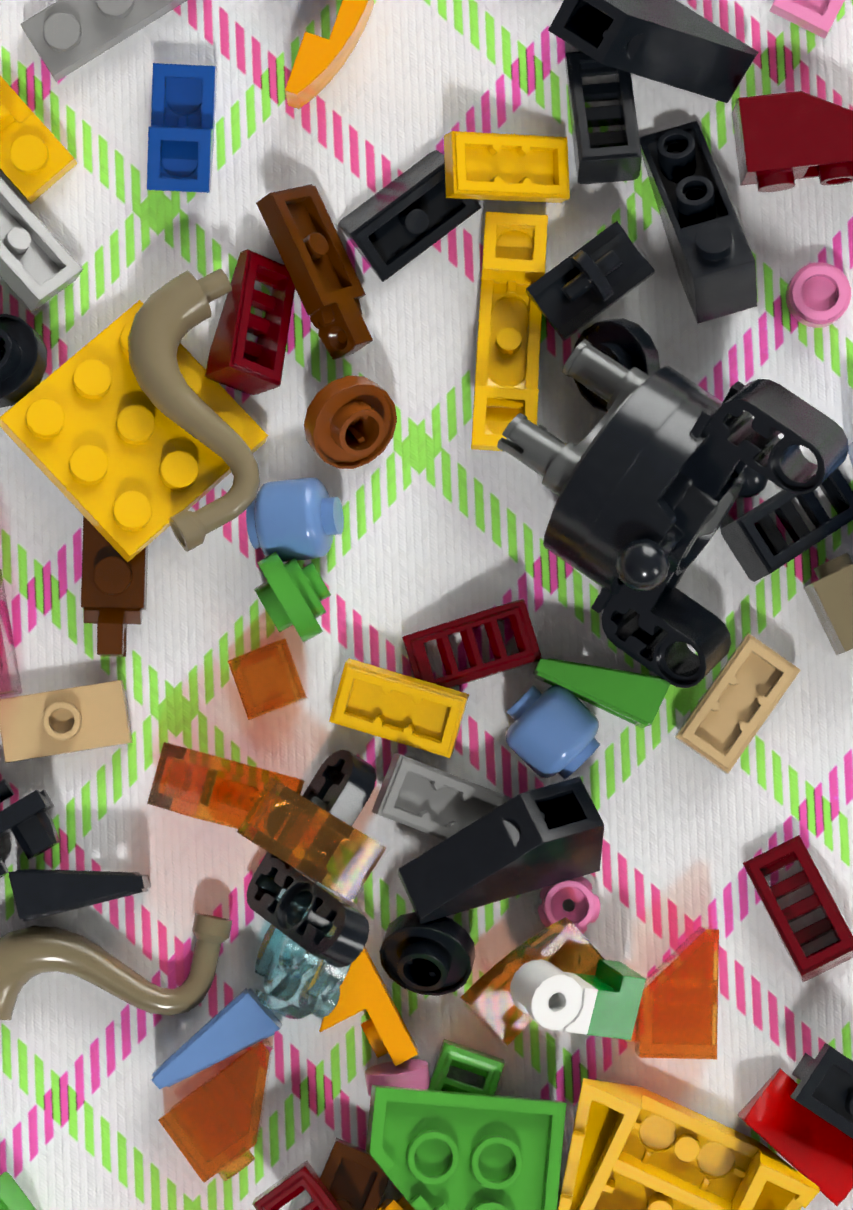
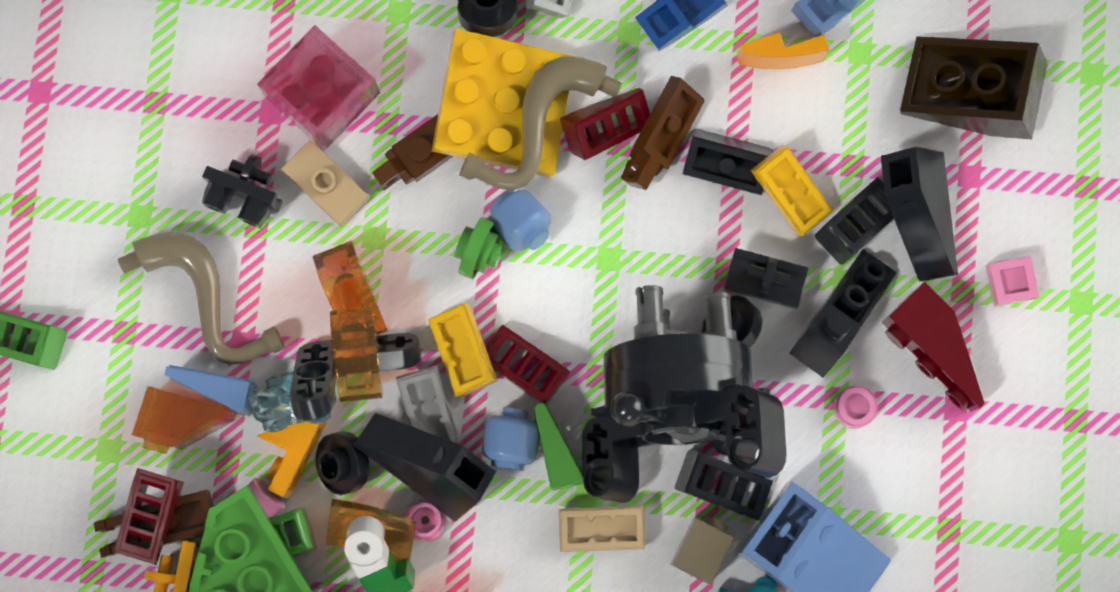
camera: 55 degrees right, 5 degrees down
black slope [9,869,151,922] -> none
clear orange slope [228,638,308,720] -> none
dark orange plate [304,376,397,469] -> none
yellow slope [471,211,548,452] -> none

